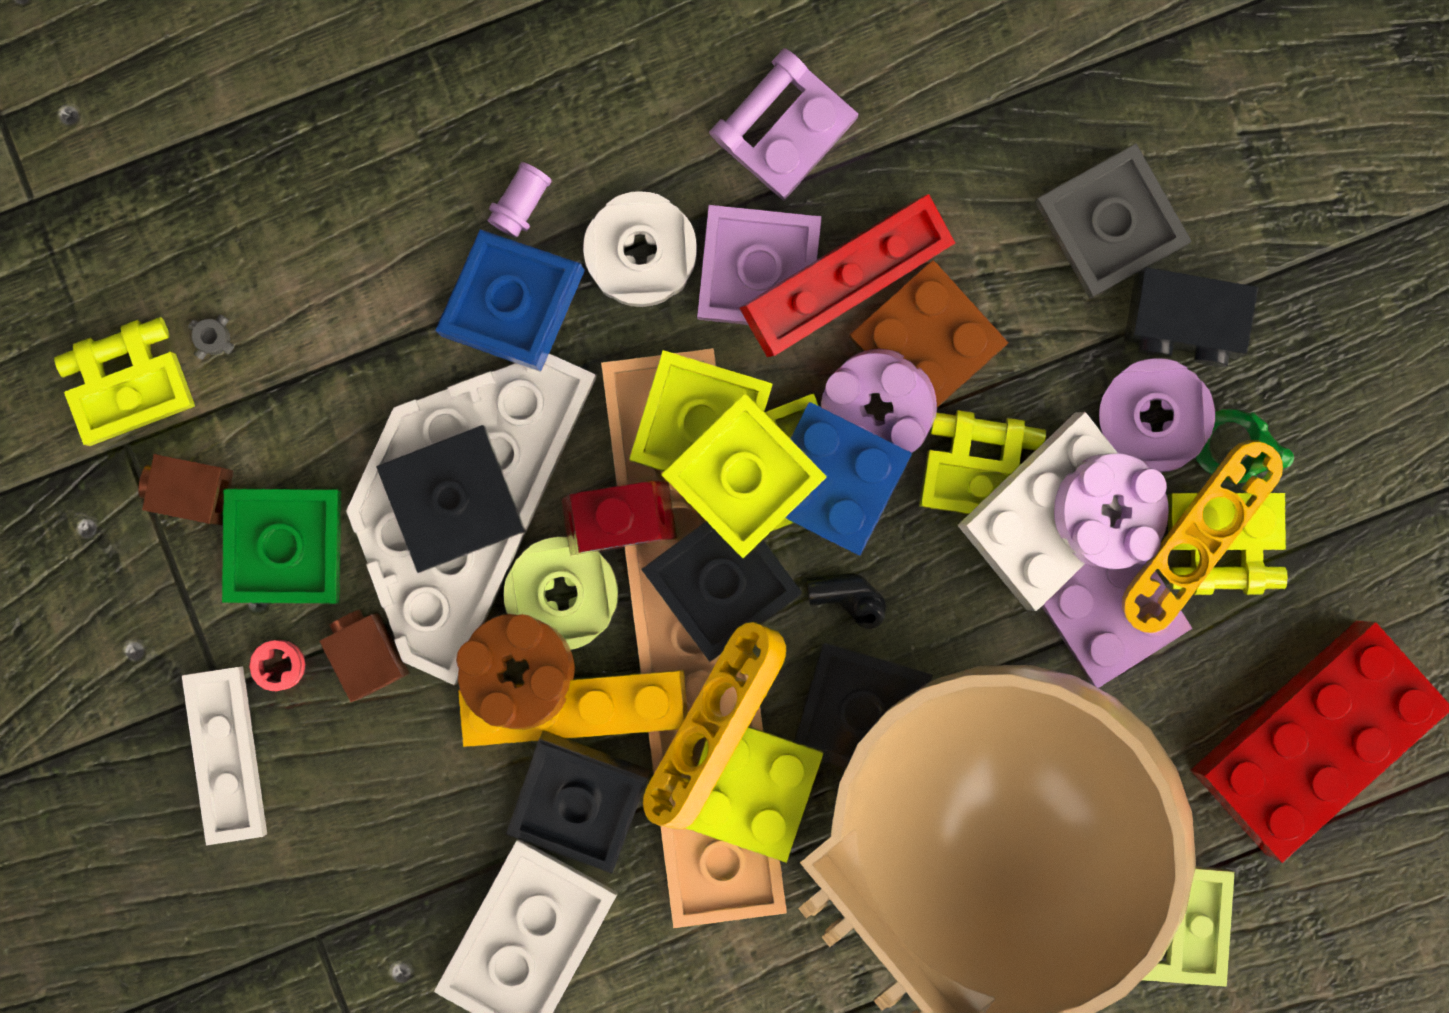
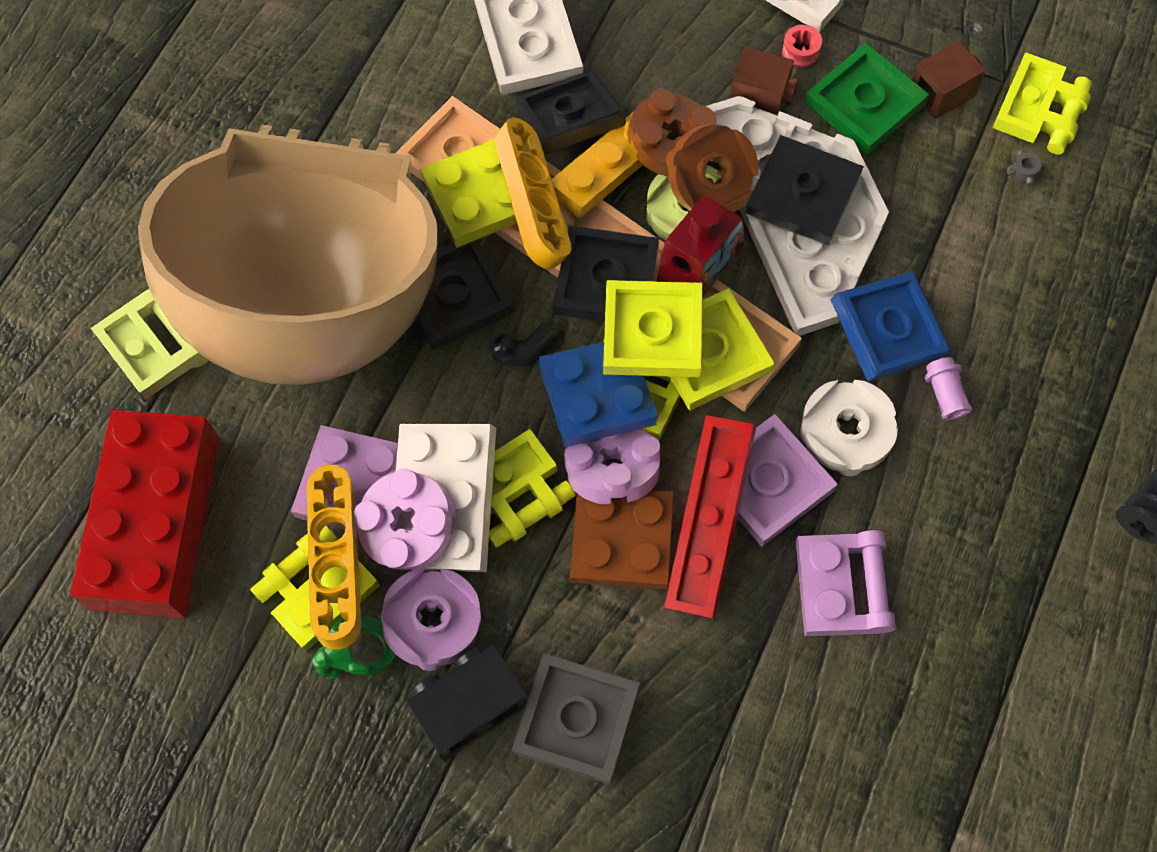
camera: 145 degrees right, 20 degrees down
none -> dark orange plate [666,124,758,212]

